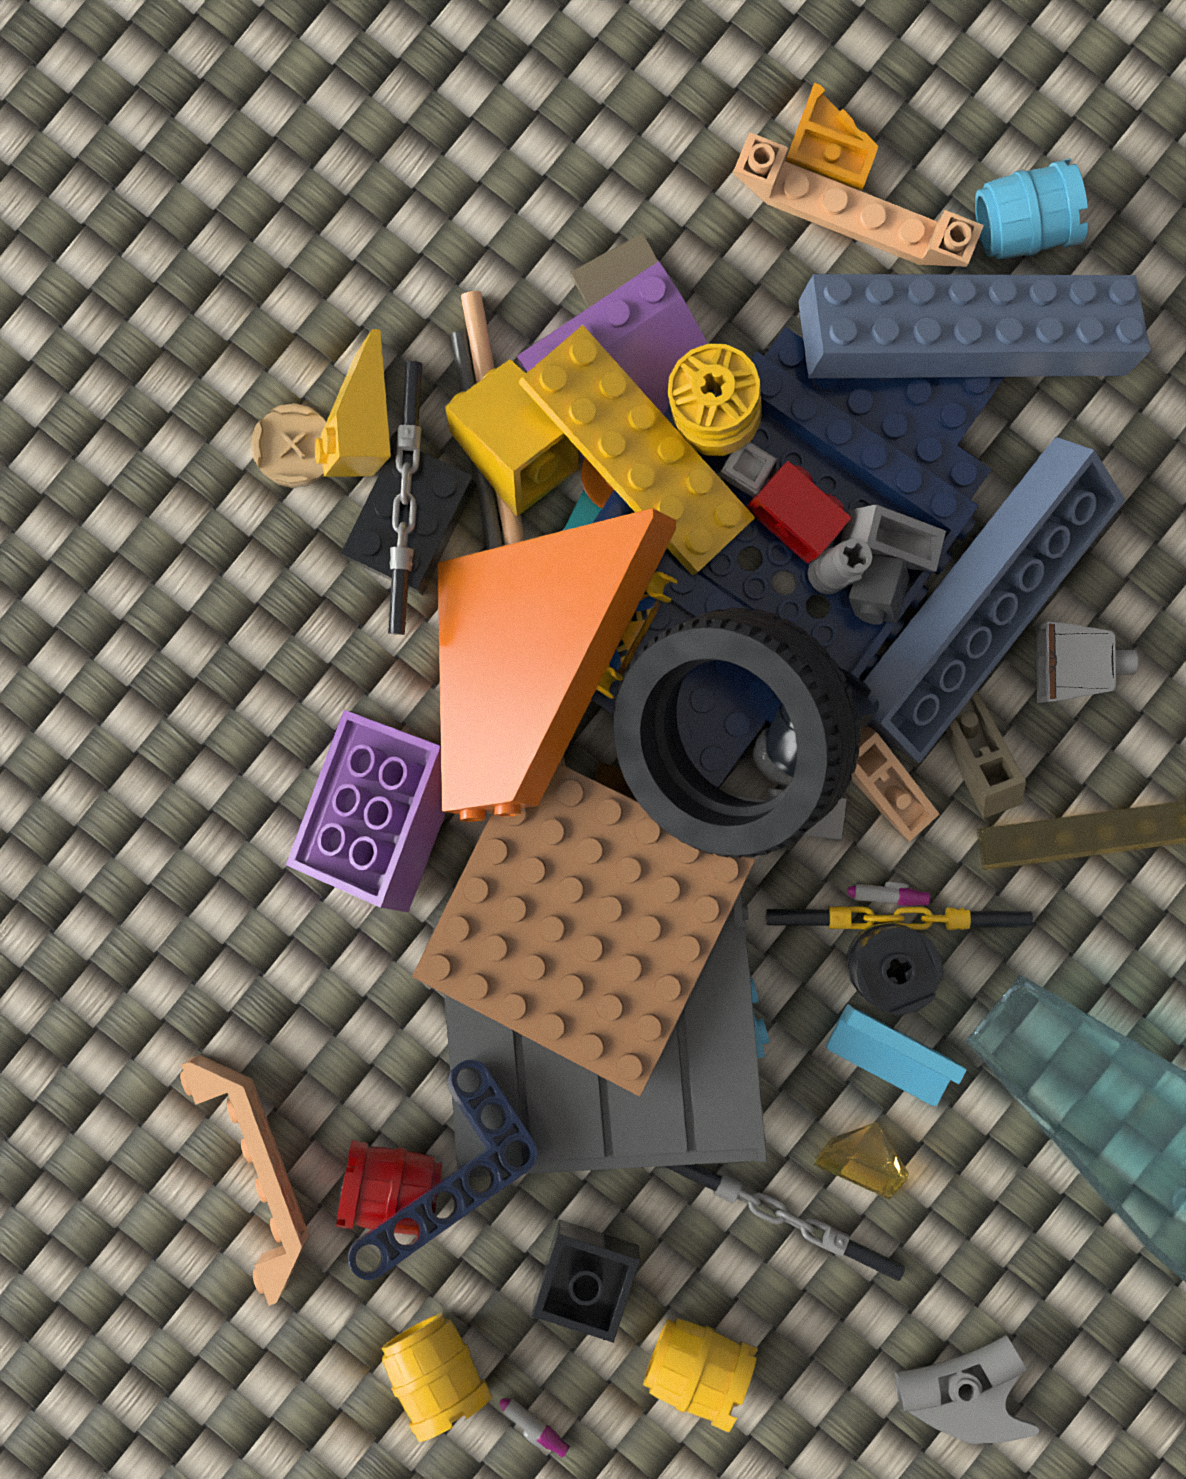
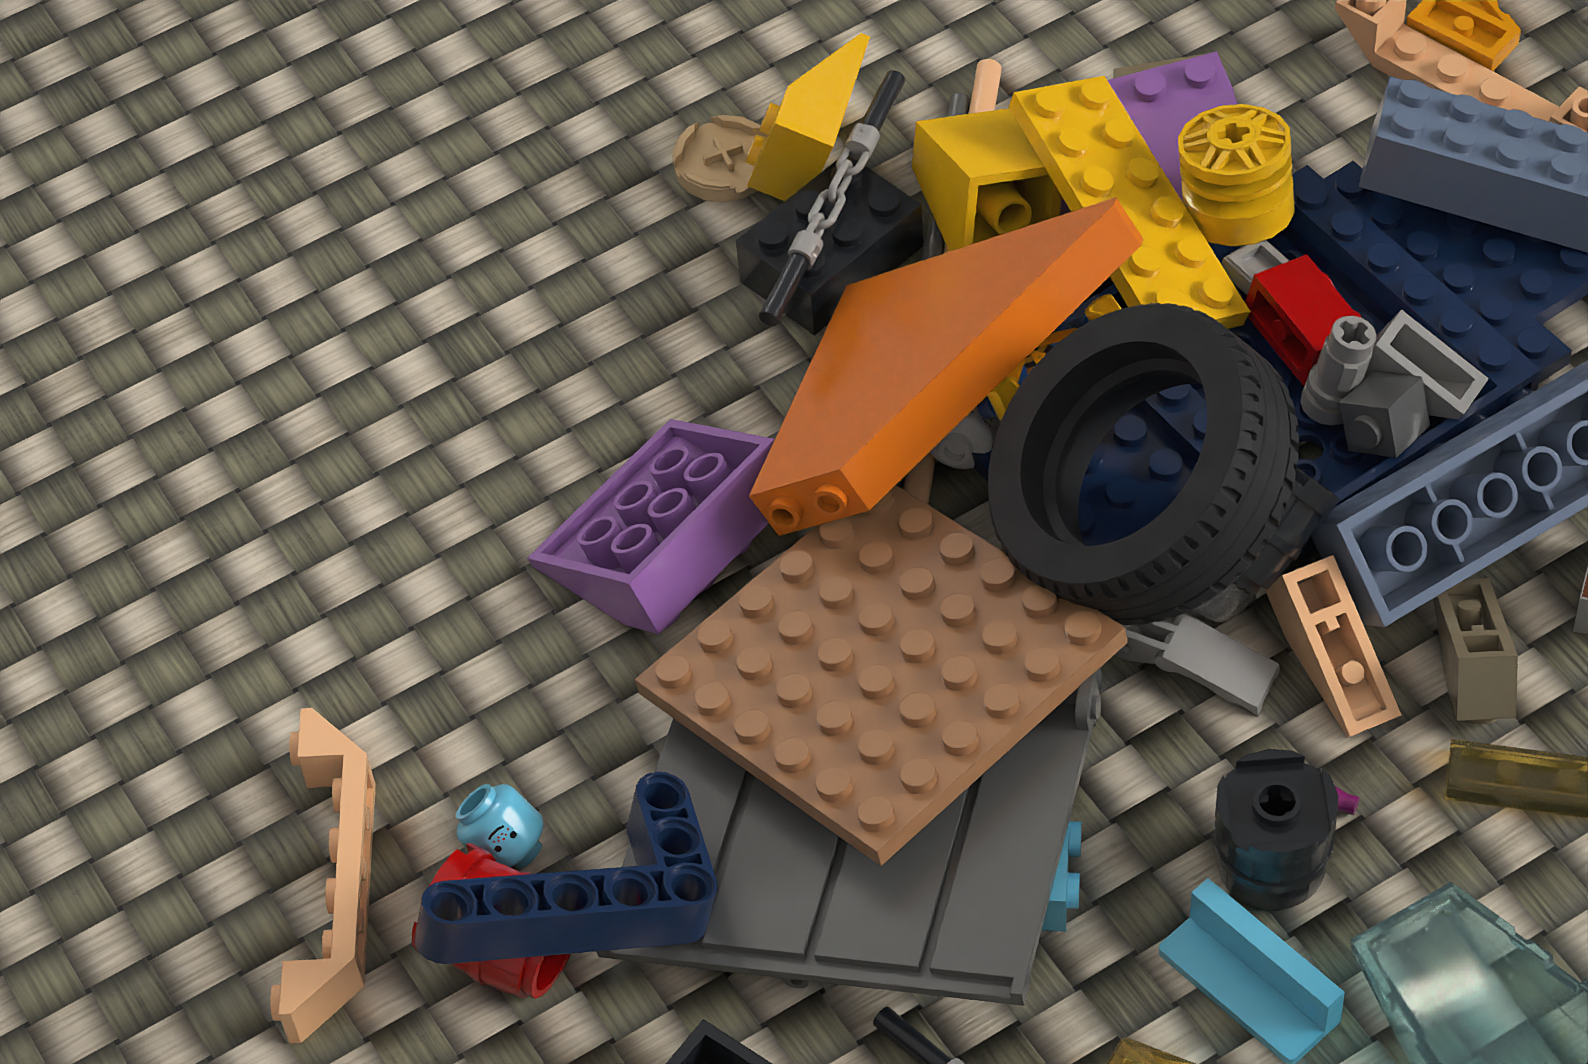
camera: 25 degrees right, 35 degrees down
piece [766,906,1033,930] -> none
none -> medium azure head [456,784,543,869]

